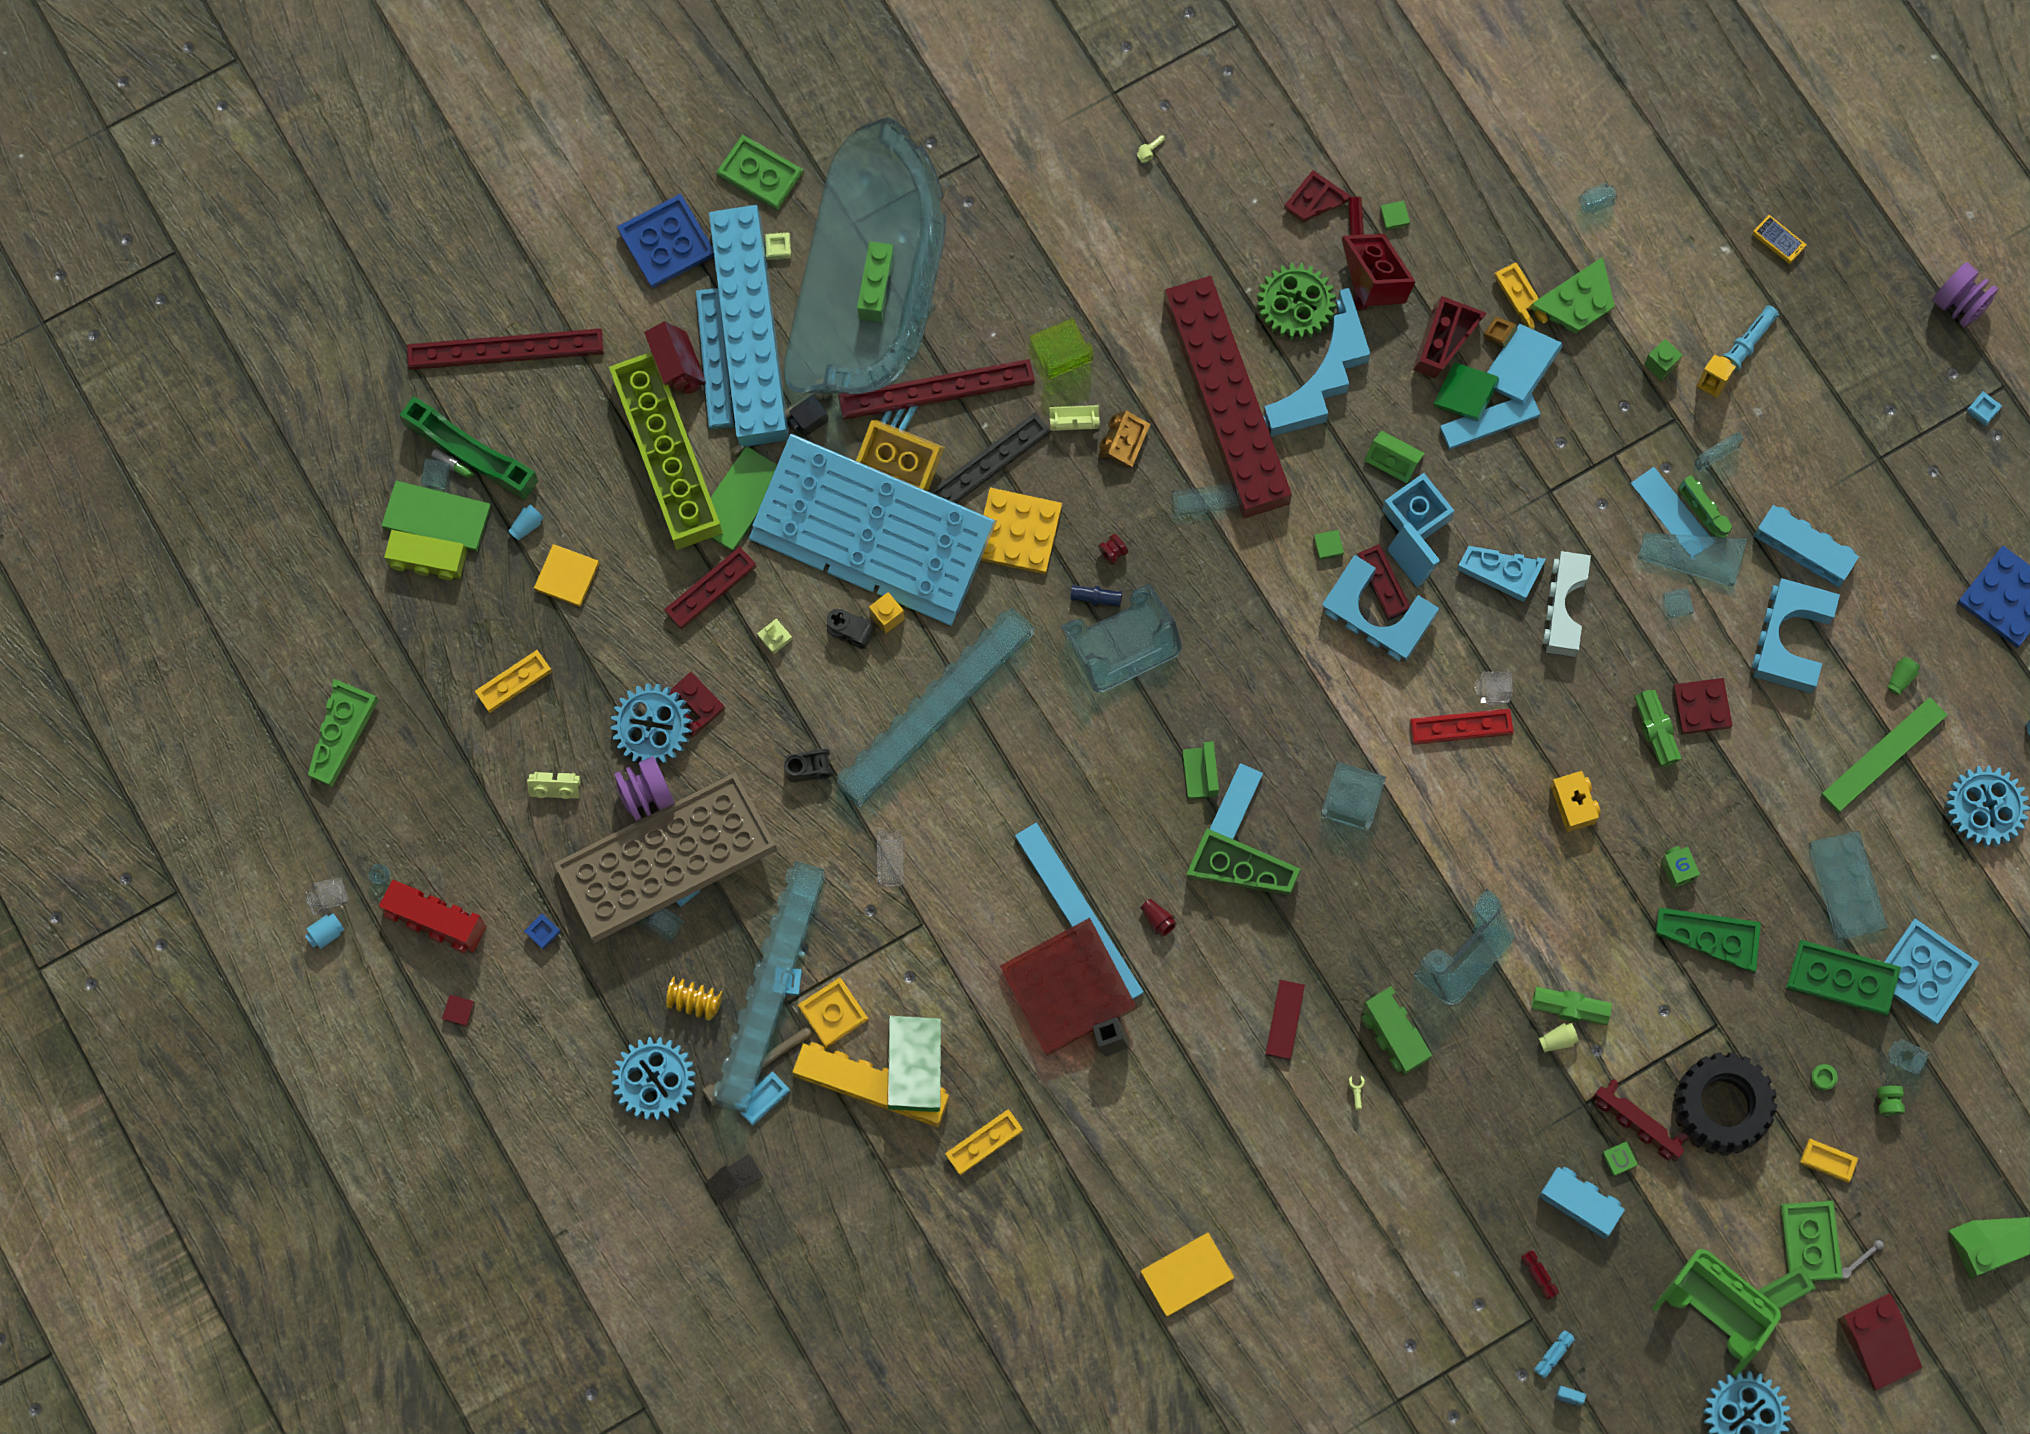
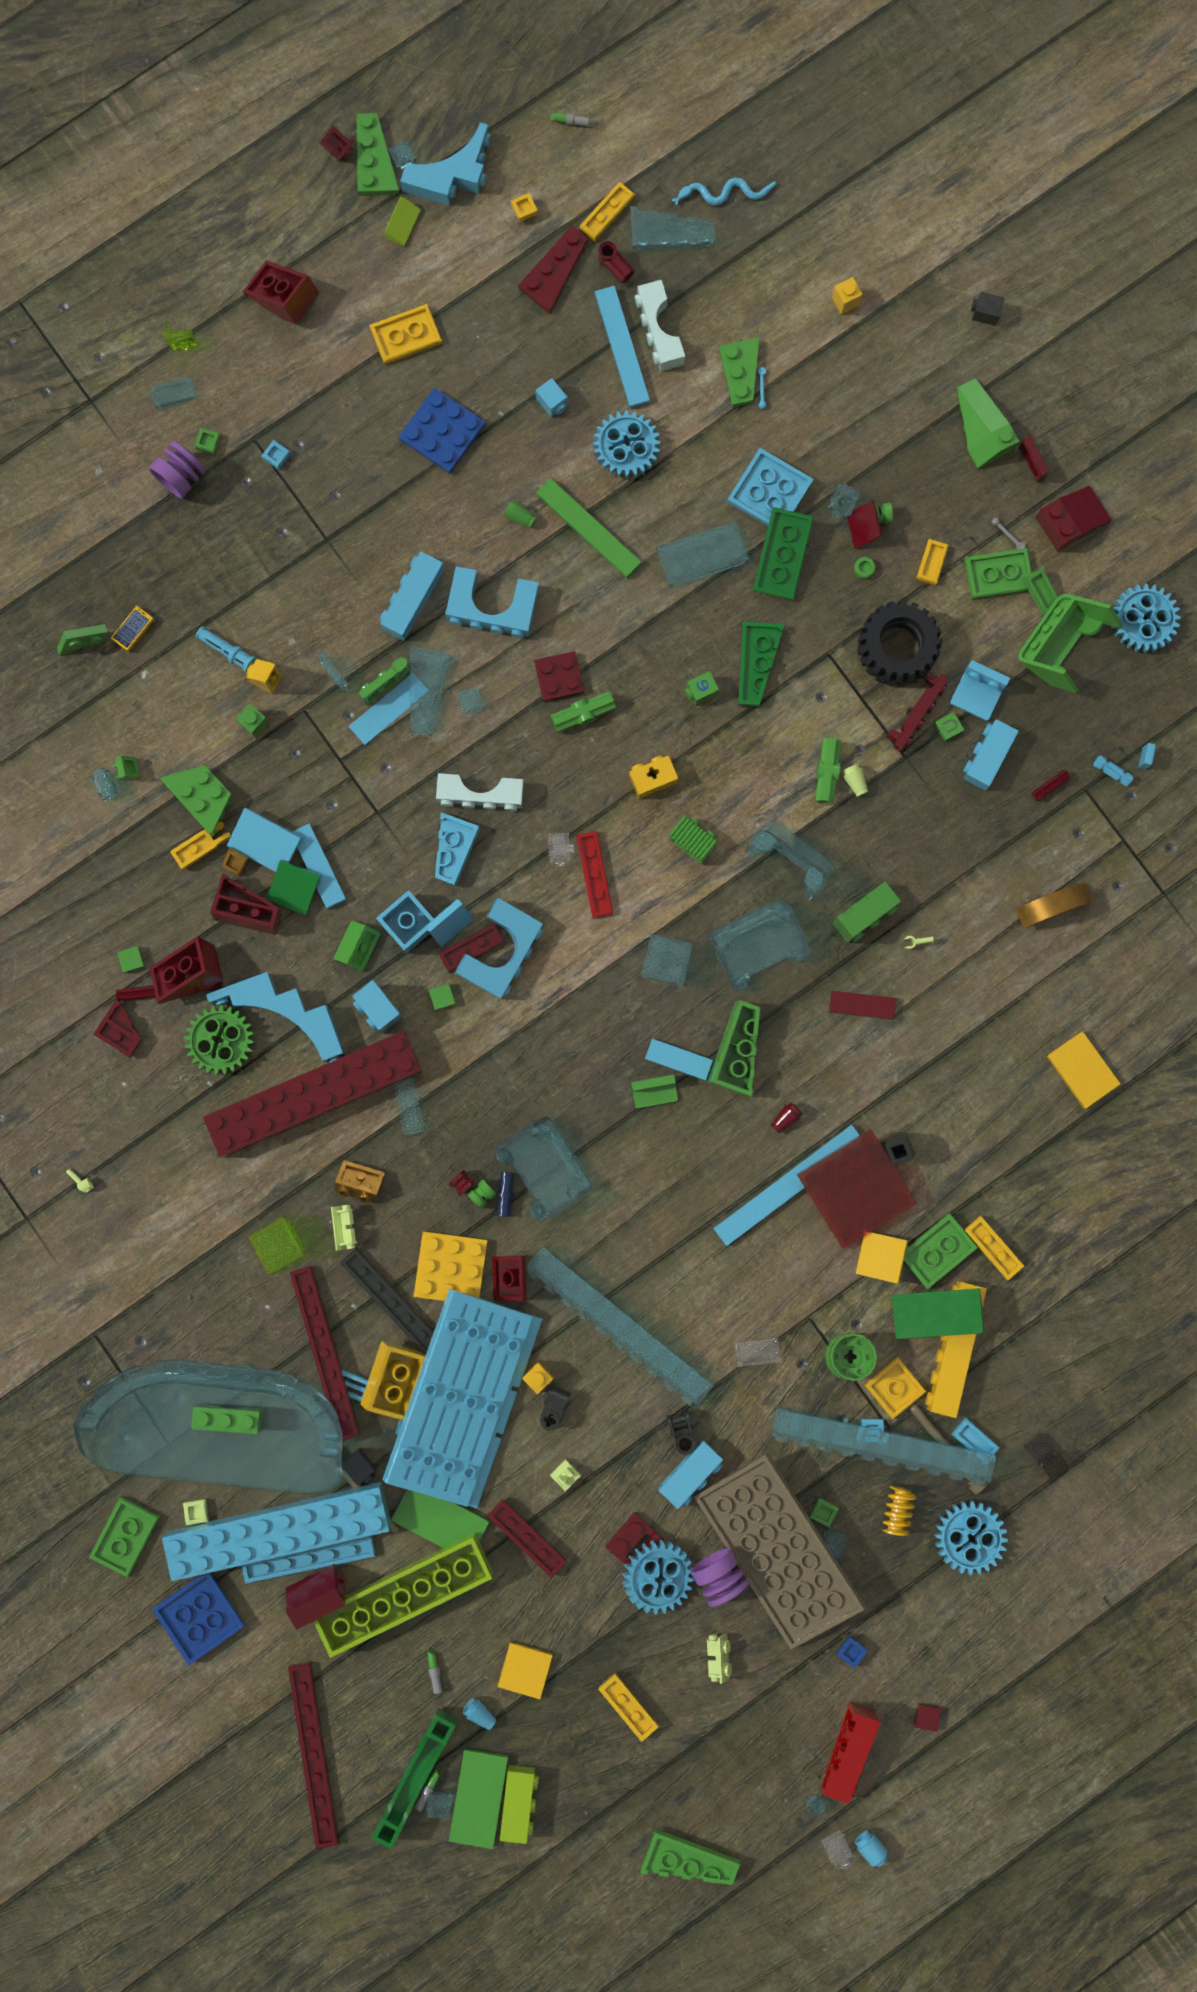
camera: 95 degrees left, 10 degrees up
none -> bright green wing [57,624,107,655]
none -> bright green tile [113,756,140,780]
none -> bright green tile [194,428,221,455]
none -> medium azure brick [352,980,404,1034]
none -> light grey piece [428,1649,442,1694]
none -> bright green wheel [467,1179,497,1209]
none -> dark red slope [492,1255,528,1301]
none -> medium azure brick [658,1439,723,1509]
none -> bright green brick [668,816,718,865]
none -> clear light blue windscreen [707,900,812,991]
none -> bright green tile [809,1497,839,1528]
none -> bright green wheel [825,1333,877,1381]
none -> dark red piece [847,500,883,549]
none -> yellow tile [856,1231,908,1284]
none -> bright green plate [904,1213,978,1289]
none -> medium azure bracket [950,660,1010,721]
none -> pearl gold arch [1016,882,1093,928]
none -> dark red tile [1019,436,1049,483]

